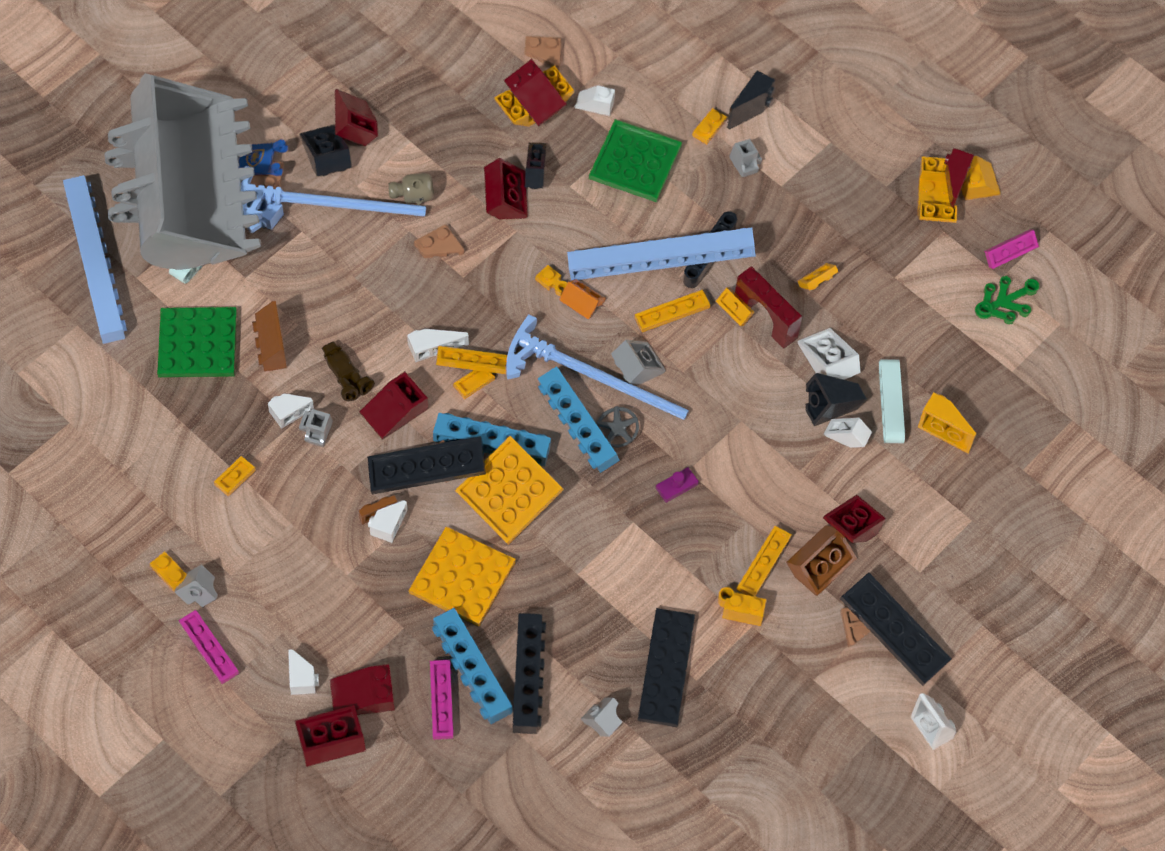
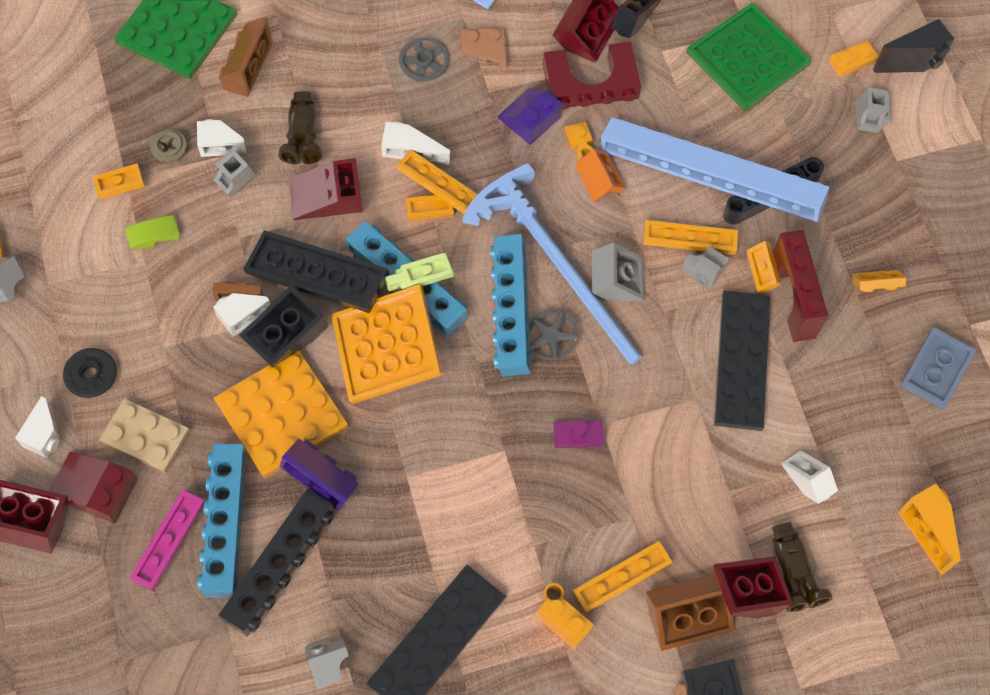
camera: 30 degrees right, 5 degrees up
white slope [798,328,860,380] -> none
black slope [805,373,867,426] -> none
light aqua beam [879,359,905,444] -> none
none -> black wheel [63,348,117,398]
none -> tan plate [99,399,190,474]
none -> lime slope [125,215,180,250]
none -> dark tan gear [150,129,187,164]
none -> black slope [239,285,329,368]
none -> slope [279,439,359,511]
none -> yellowish green hinge [386,253,454,291]
none -> dark grey wheel [399,38,449,82]
none -> dark purple slope [498,88,563,145]
none -> dark red arch [543,42,641,110]
none -> light grey brick [681,246,729,289]
none -> black plate [714,290,770,431]
none -> dark brown piece [772,522,833,612]
none -> sand blue plate [900,327,977,410]

